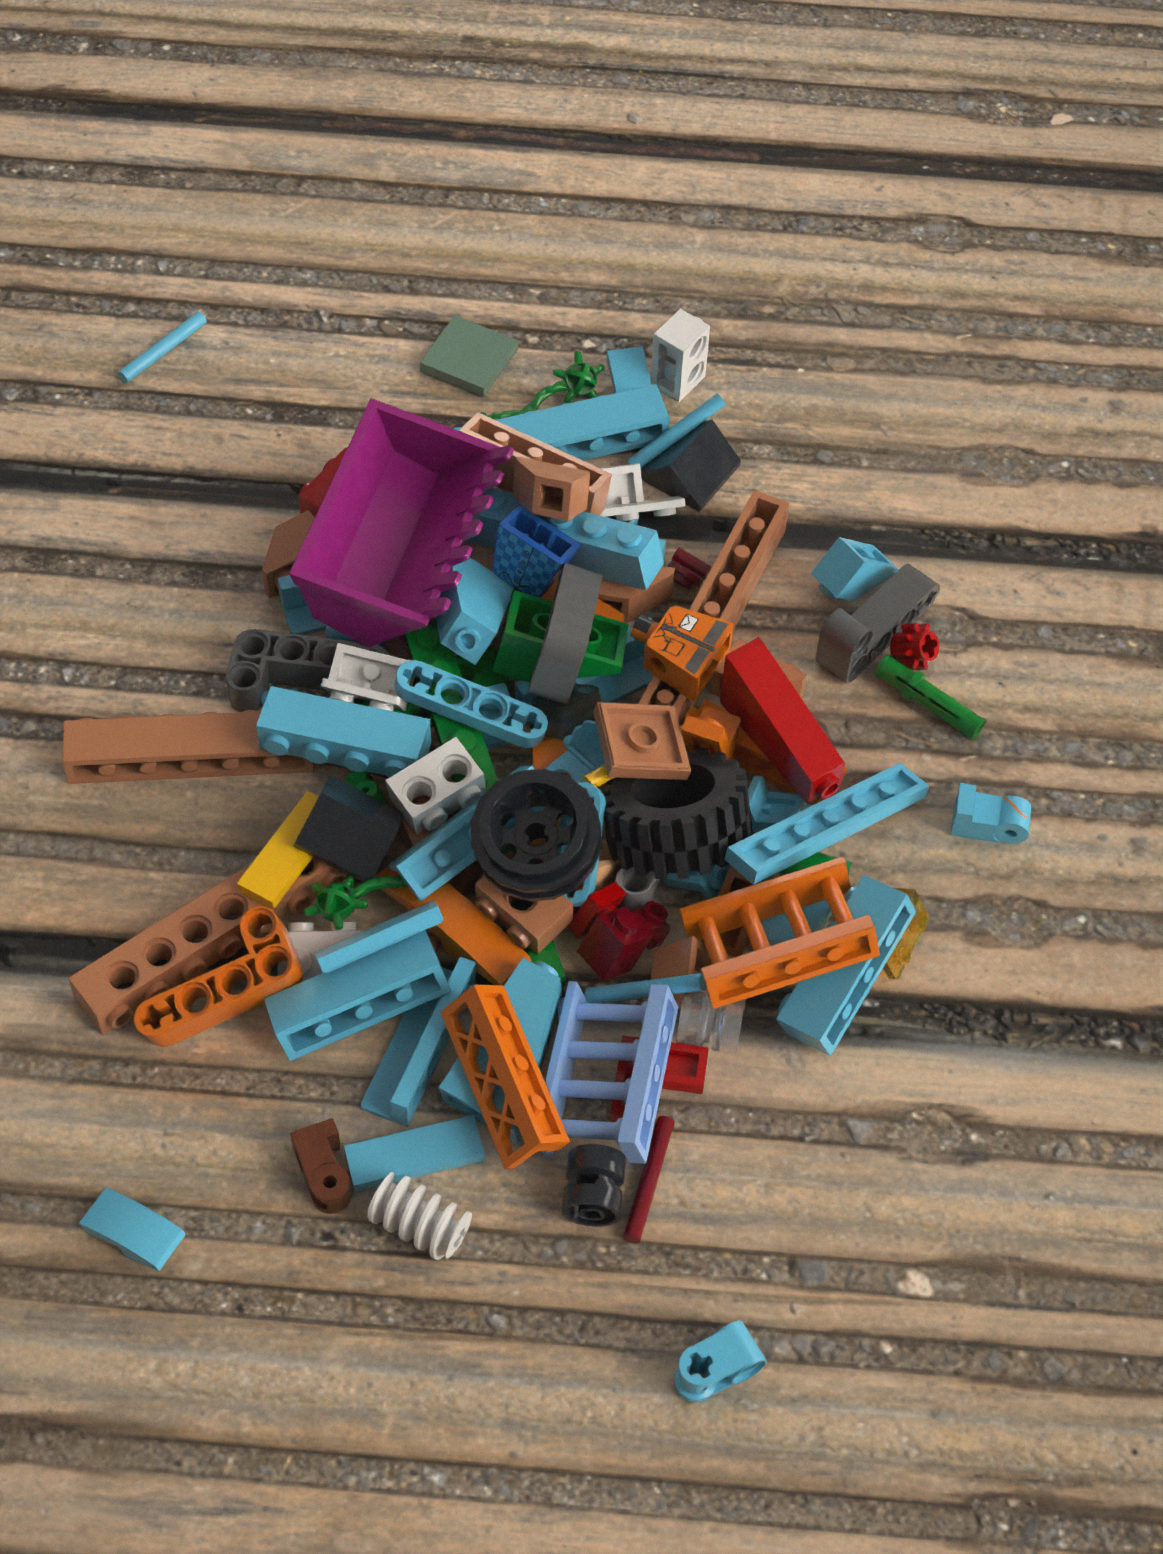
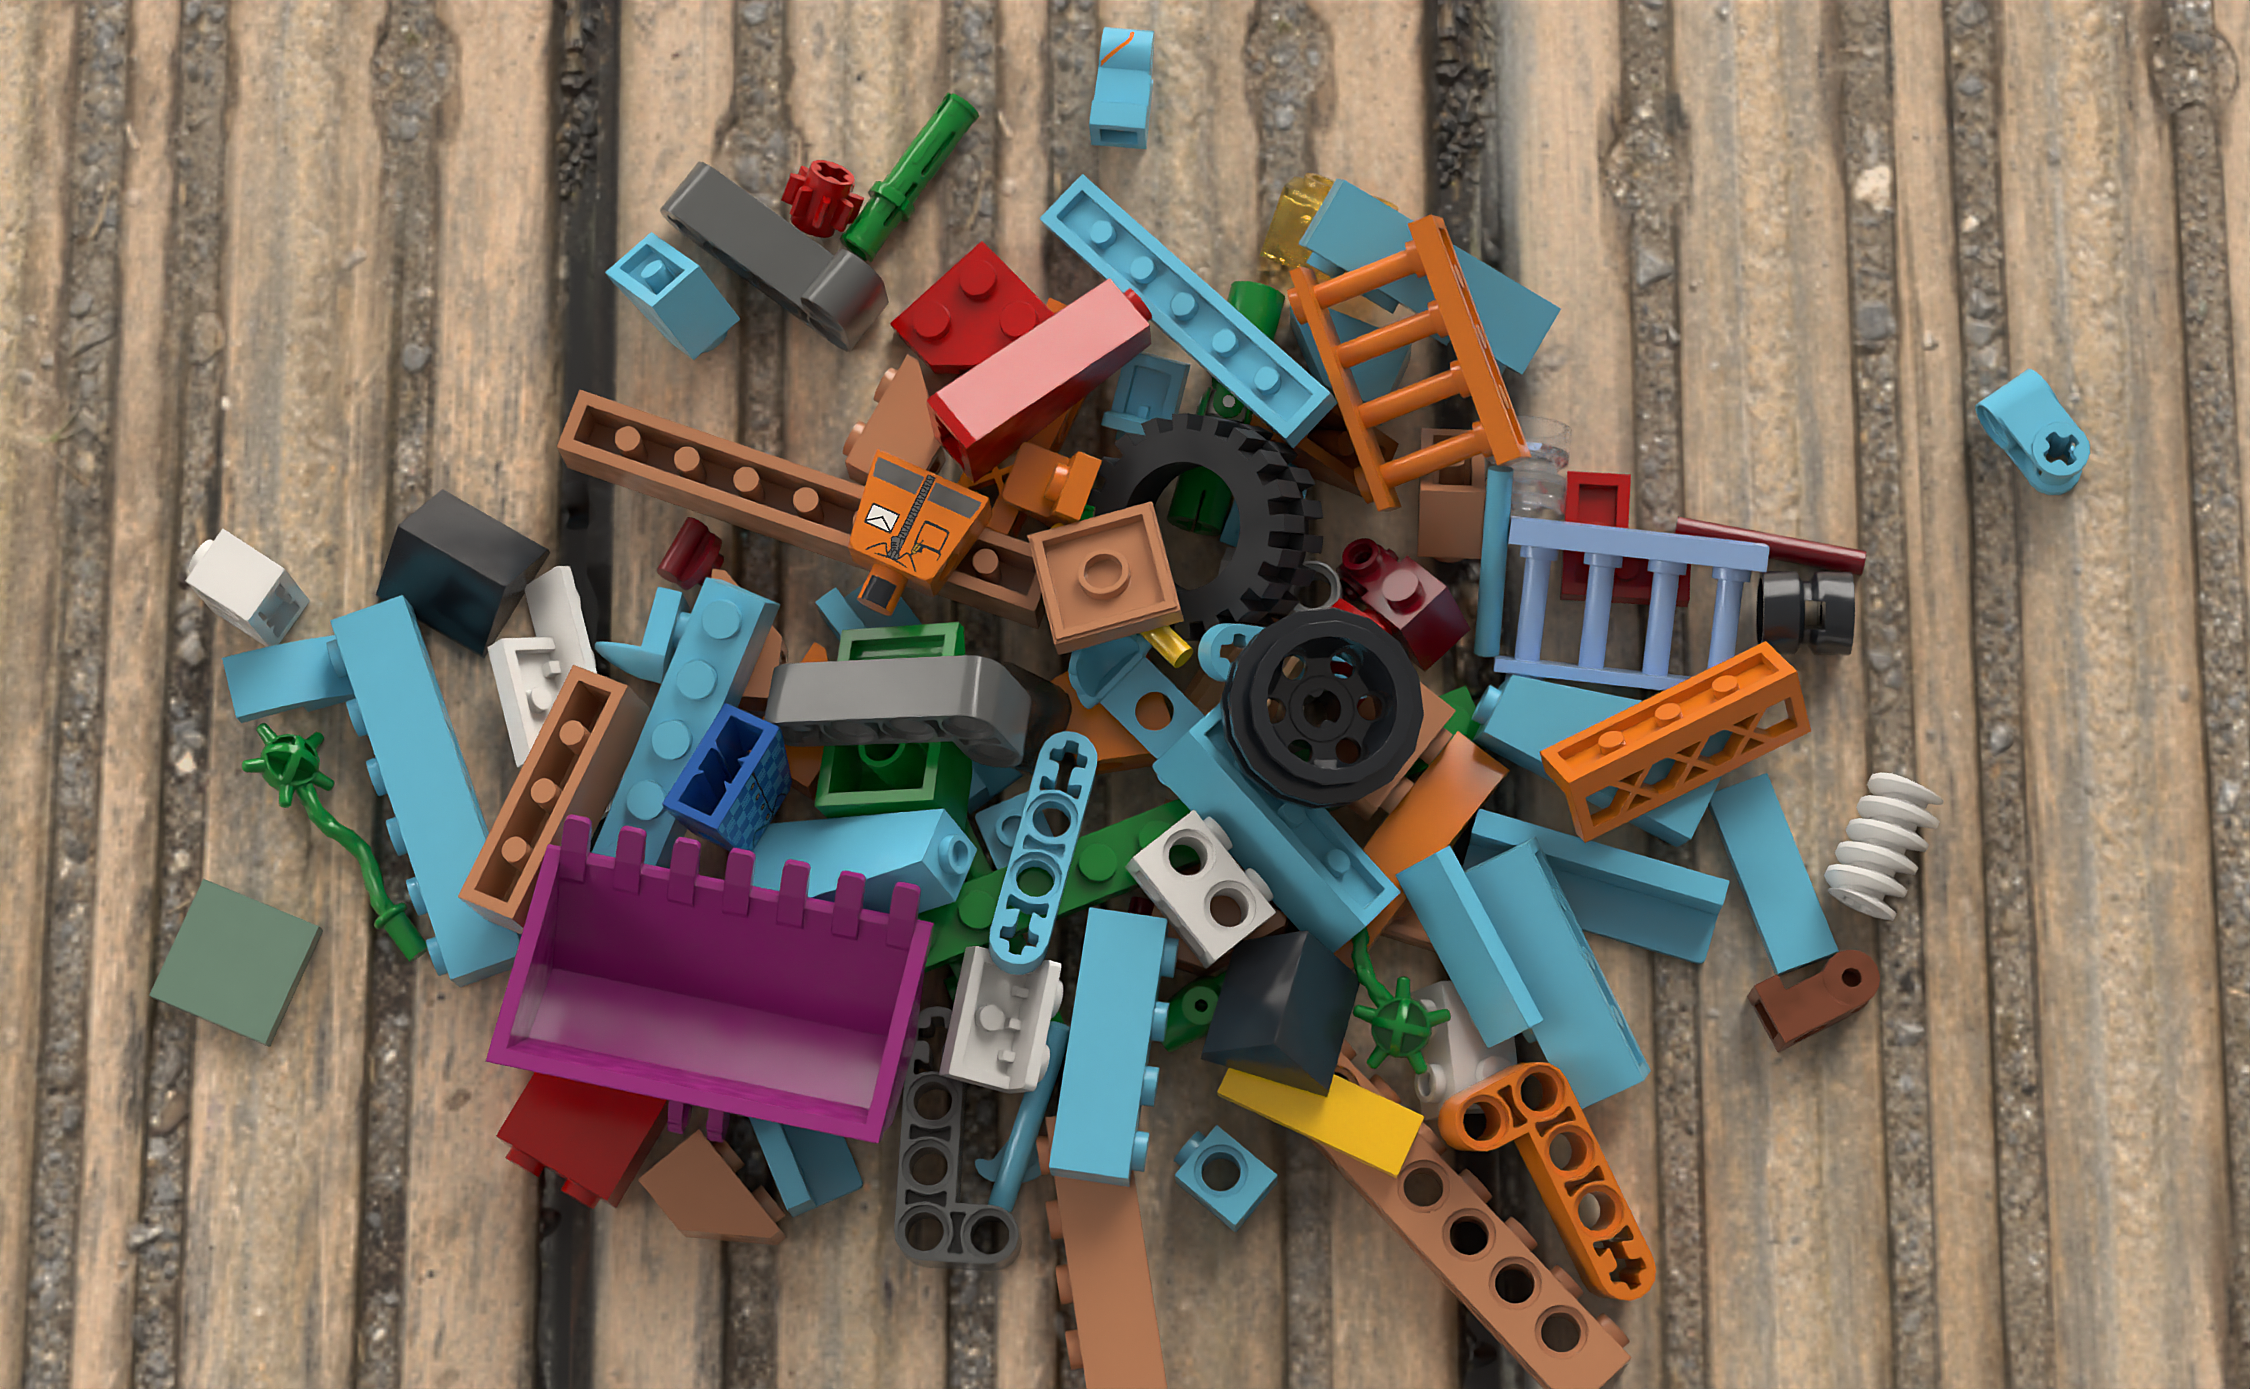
camera: 85 degrees left, 20 degrees up
medium azure slope [79,1187,186,1271] -> none
nougat slope [513,457,590,521] -> none
medium azure piece [627,393,726,469] -> none
none -> red plate [890,241,1054,374]
none -> medium azure brick [1174,1125,1277,1233]

